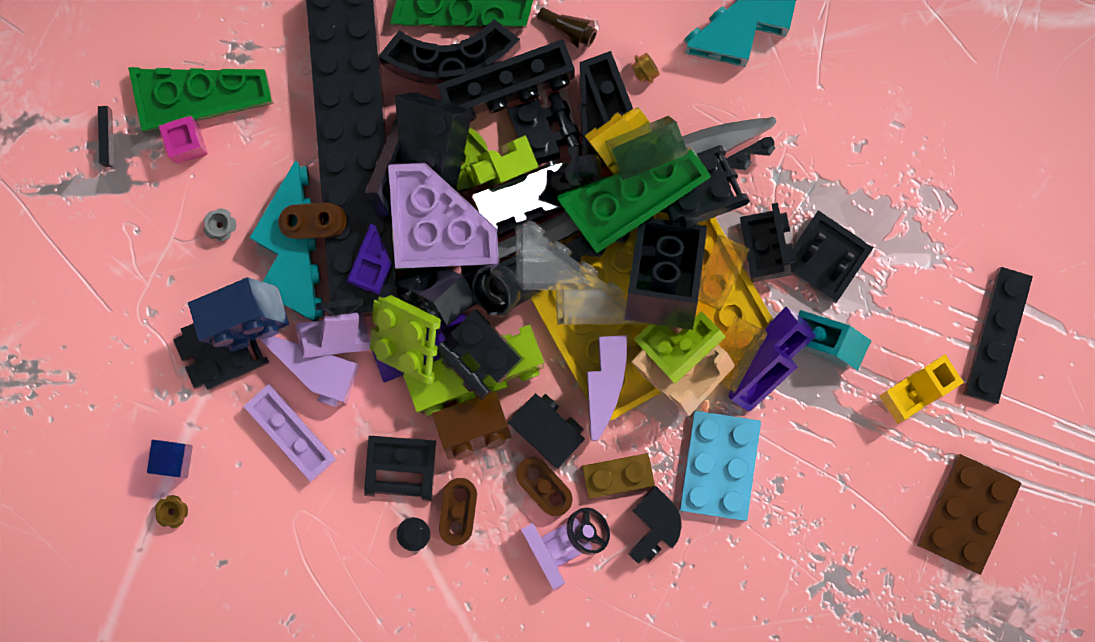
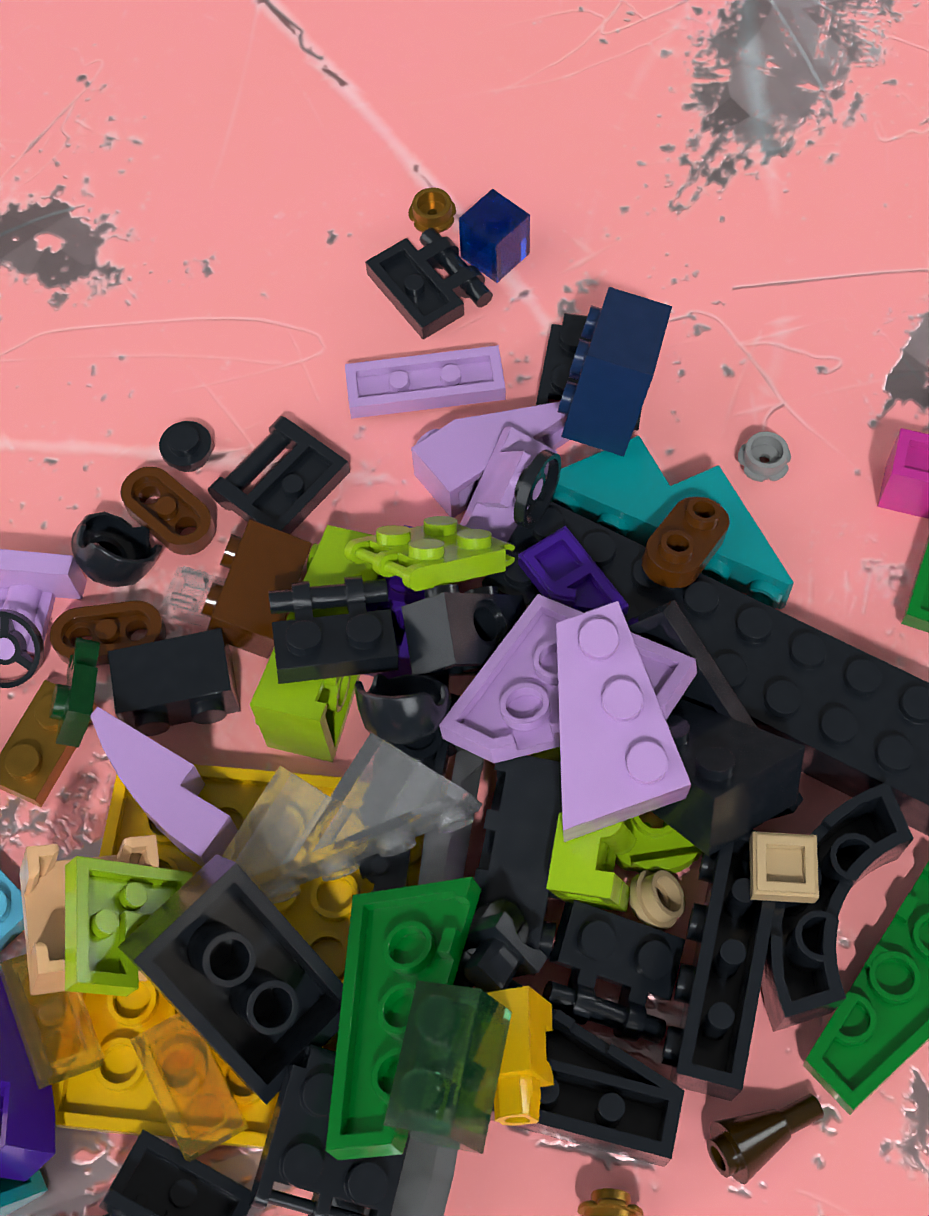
camera: 130 degrees right, 20 degrees down
none -> dark green plate [49,637,100,748]
none -> black hair [71,511,162,587]
none -> black plate [365,228,493,340]
none -> lavender wedge [556,601,691,842]
none -> tan plate [629,870,686,931]
none -> tan tile [749,832,819,903]

